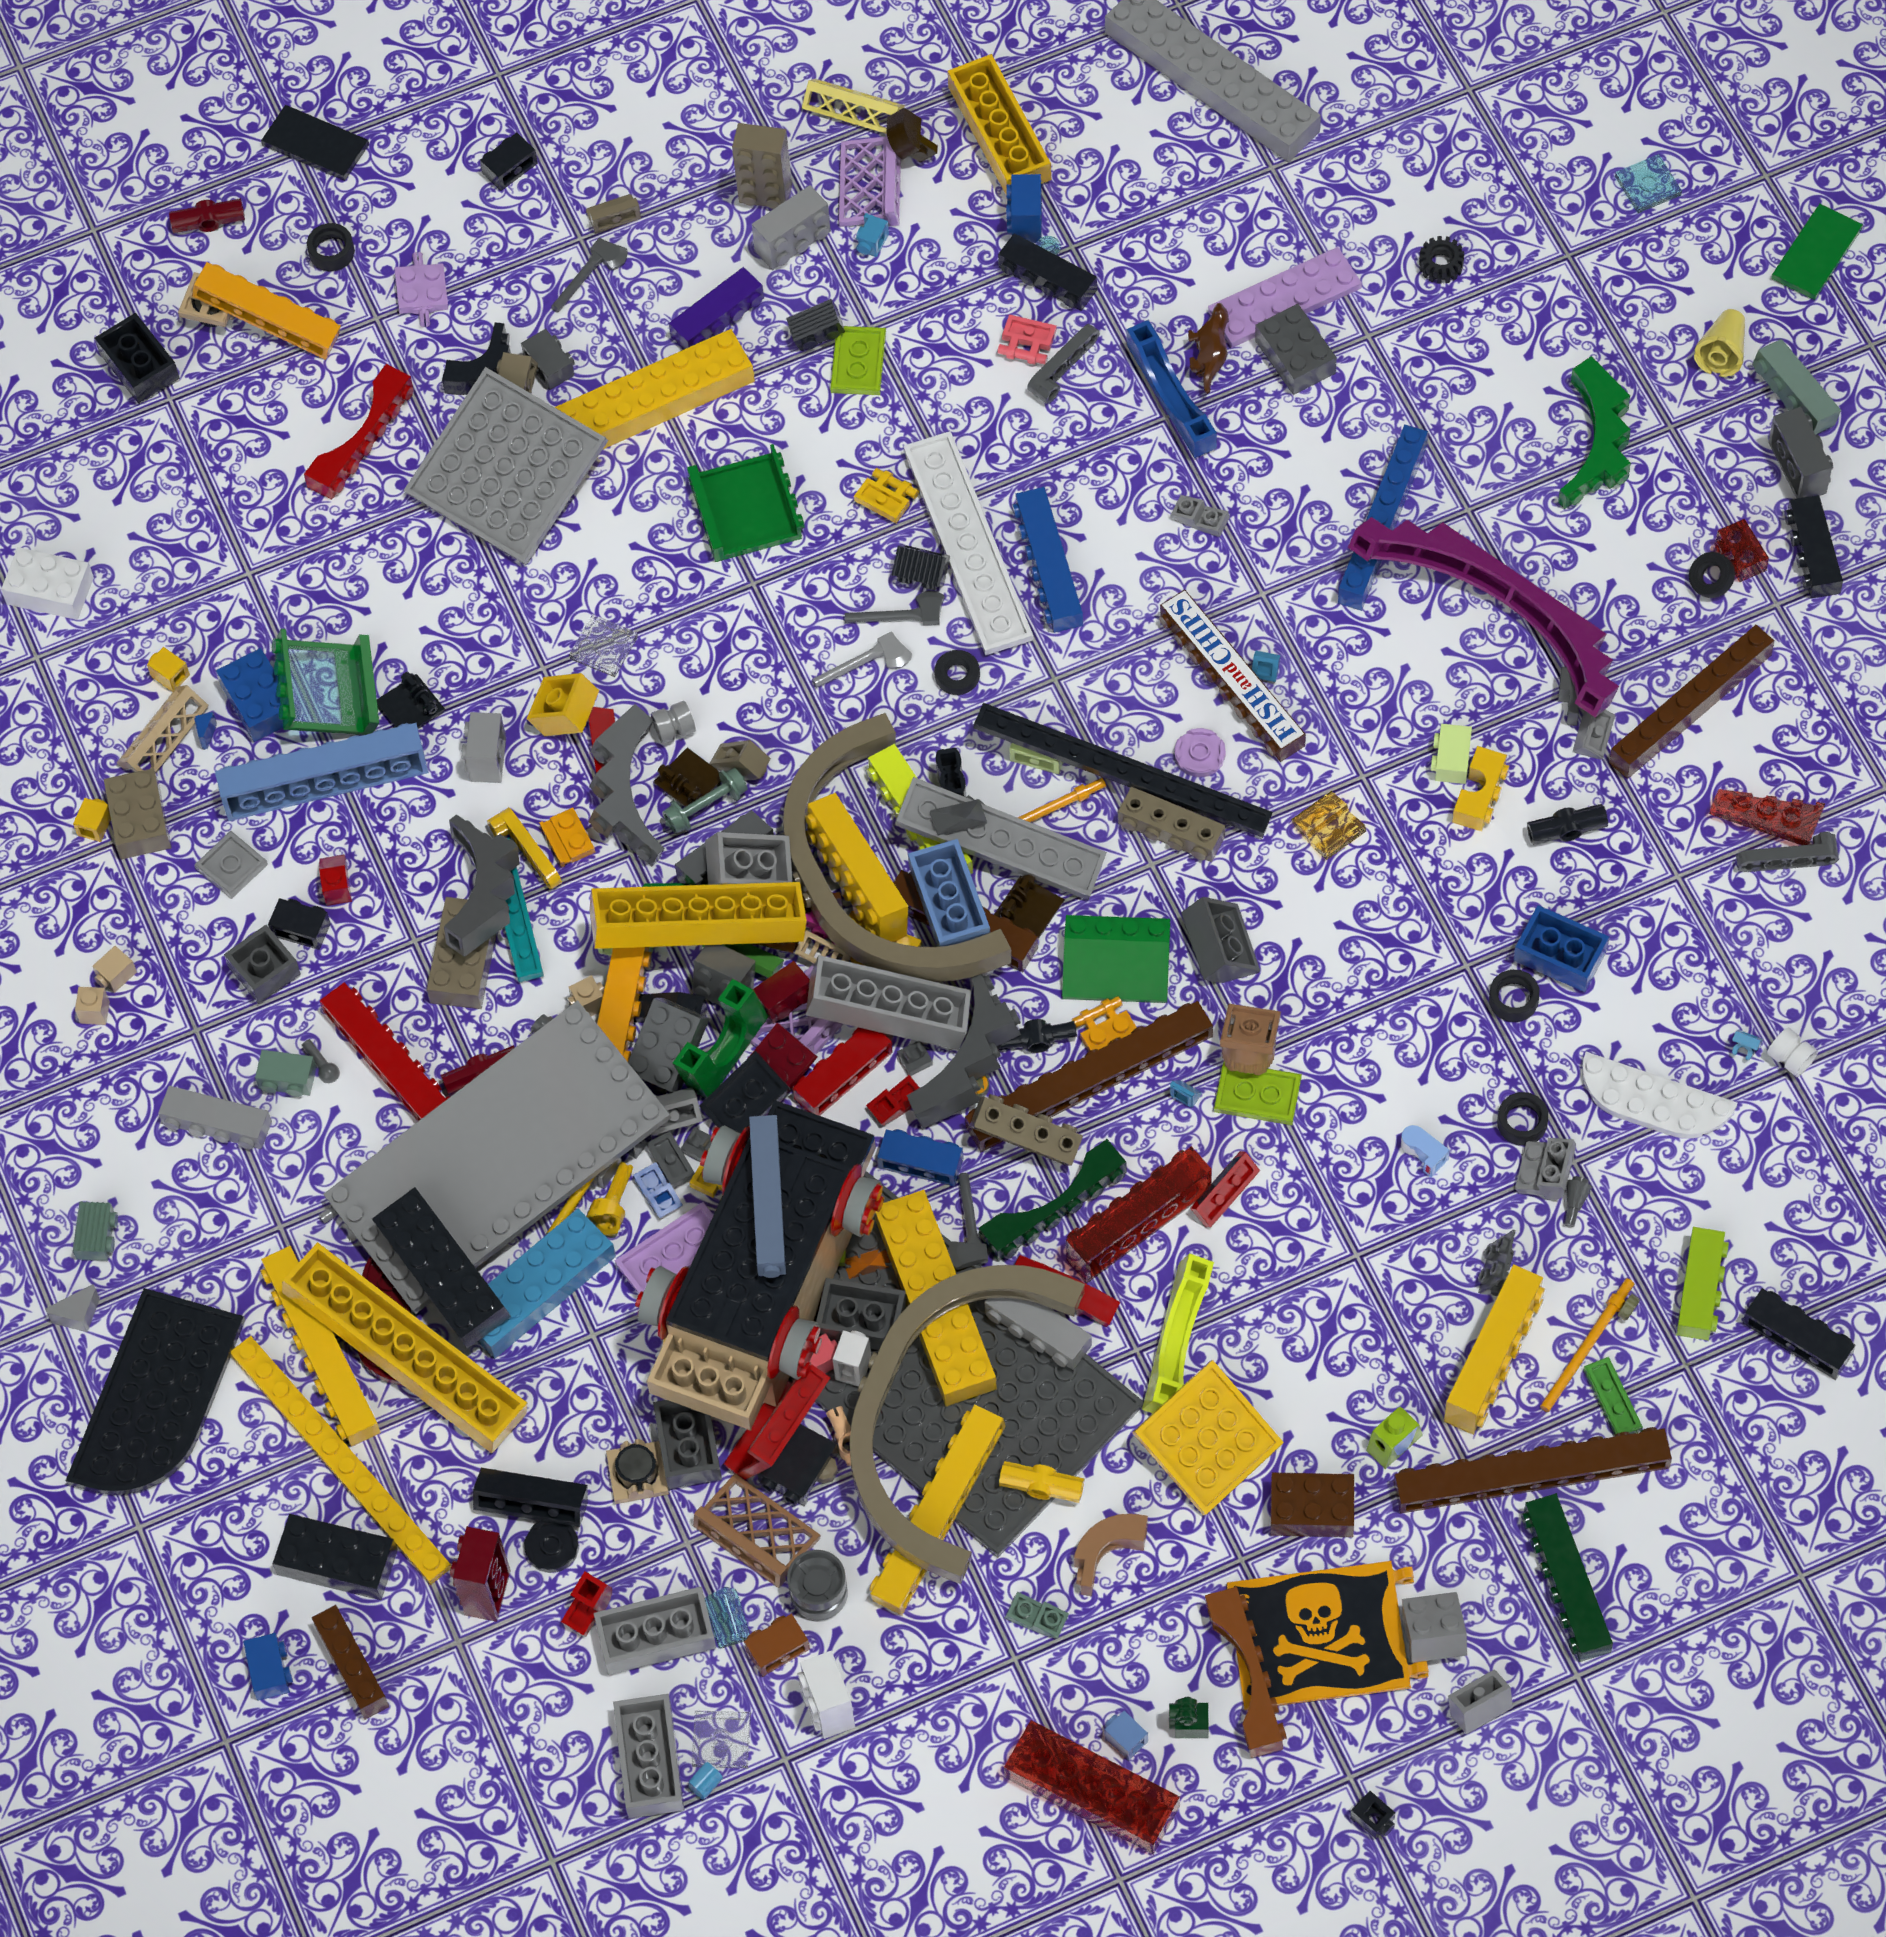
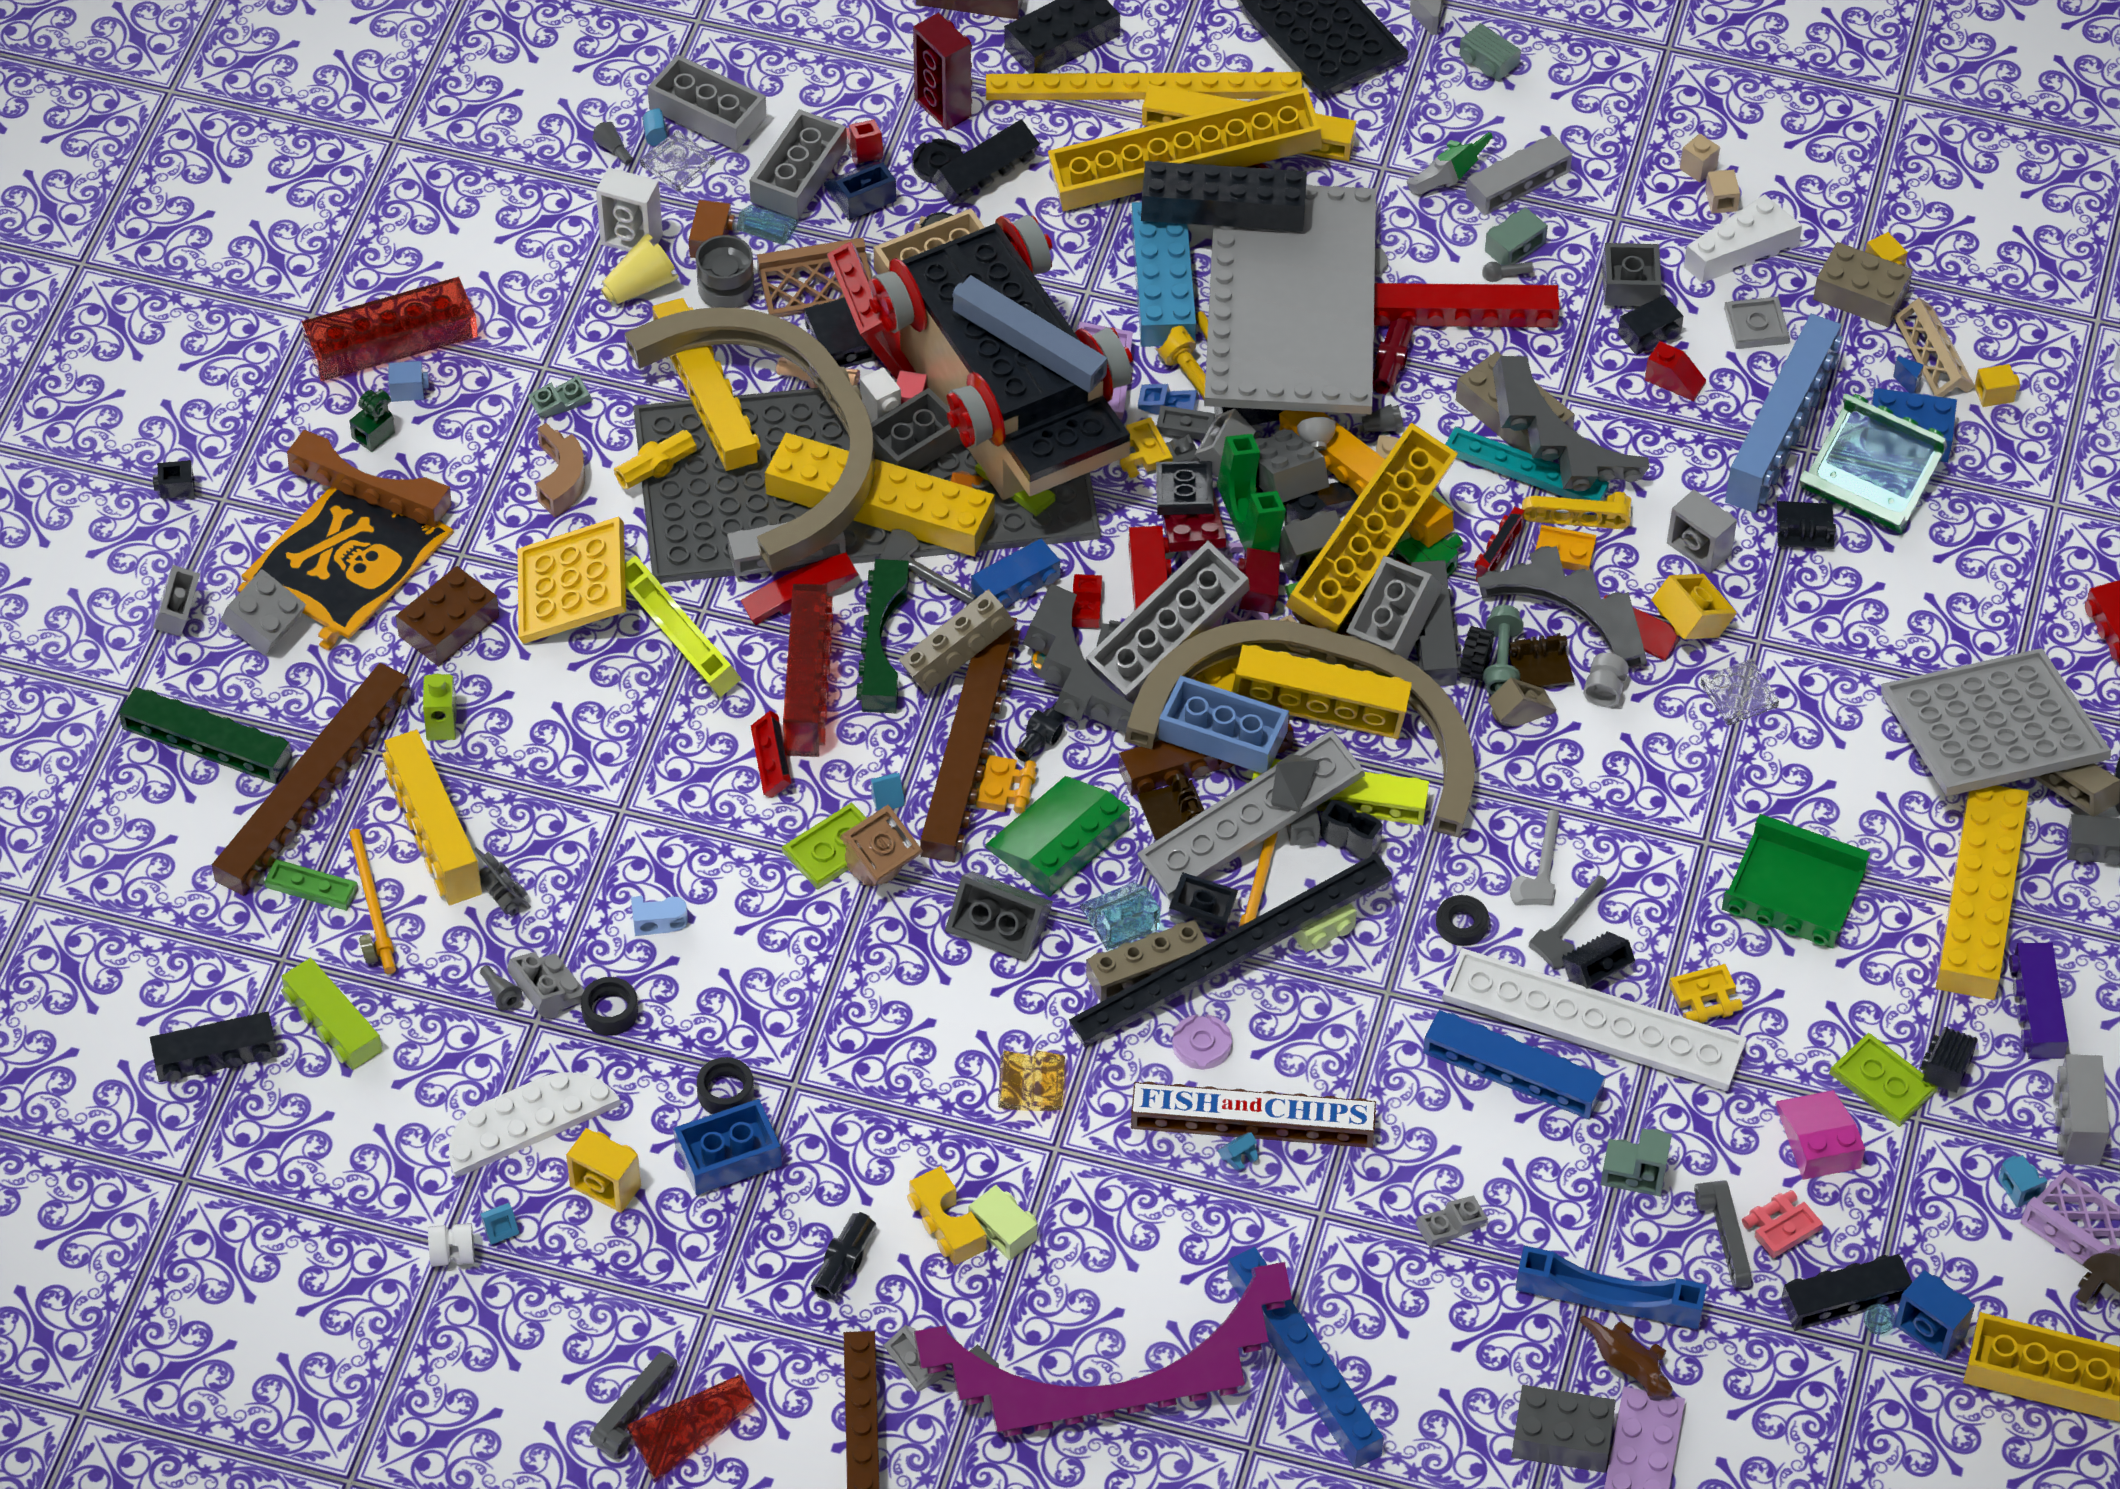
camera: 125 degrees right, 10 degrees down
none -> yellow brick [566,1128,641,1213]
none -> dark grey cone [592,122,633,165]
none -> light yellow cone [601,234,679,304]
none -> dark blue slope [824,162,896,220]
none -> clear light blue slope [1080,882,1160,951]
none -> black slope [1168,872,1238,934]
none -> light grey brick [1297,417,1336,451]
none -> animal [1407,132,1493,195]
none -> black tyre [1459,626,1494,681]
none -> red plate [1474,506,1525,582]
none -> sand green brick [1600,1128,1672,1197]
none -> white wedge [1684,194,1802,283]
none -> dark pink slope [1775,1090,1865,1180]

